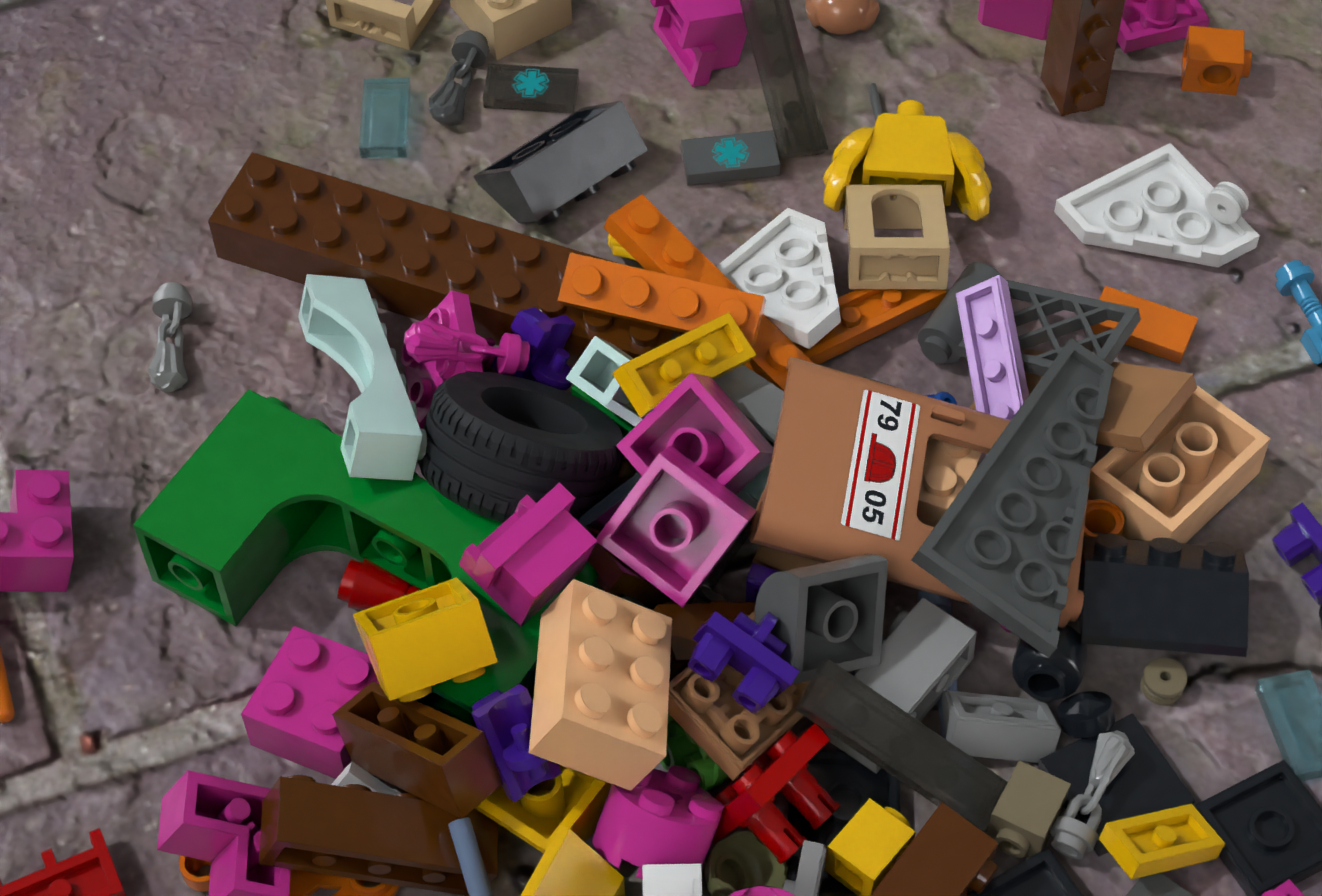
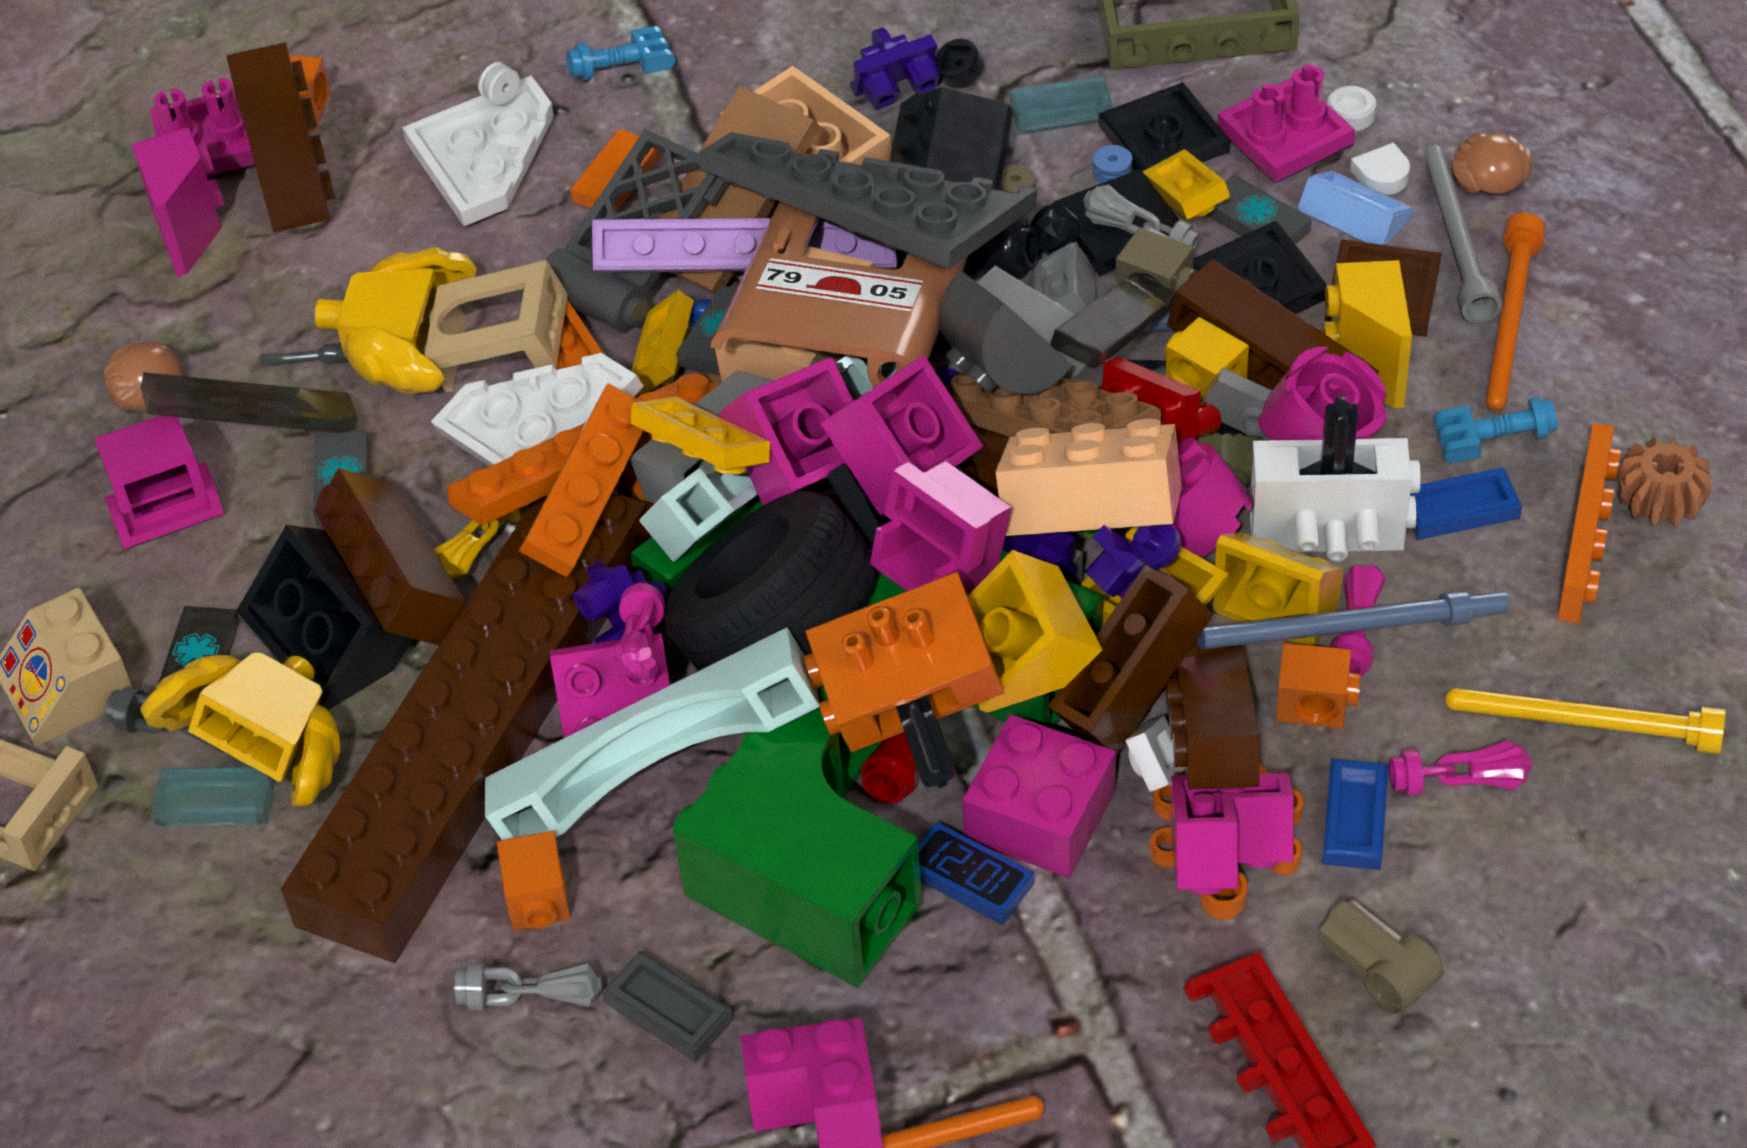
camera: 85 degrees left, 5 degrees down
dark purple hips [688,611,800,713] -> none
none -> yellow torso [140,653,341,808]
none -> reddish brown brick [314,467,466,646]
none -> orange brick [497,830,571,931]
none -> dark grey tile [602,951,733,1063]
none -> yellow plate [631,290,694,395]
none -> orange piece [803,572,1004,788]
none -> tile [918,822,1035,925]
none -> medium blue piece [1093,145,1132,183]

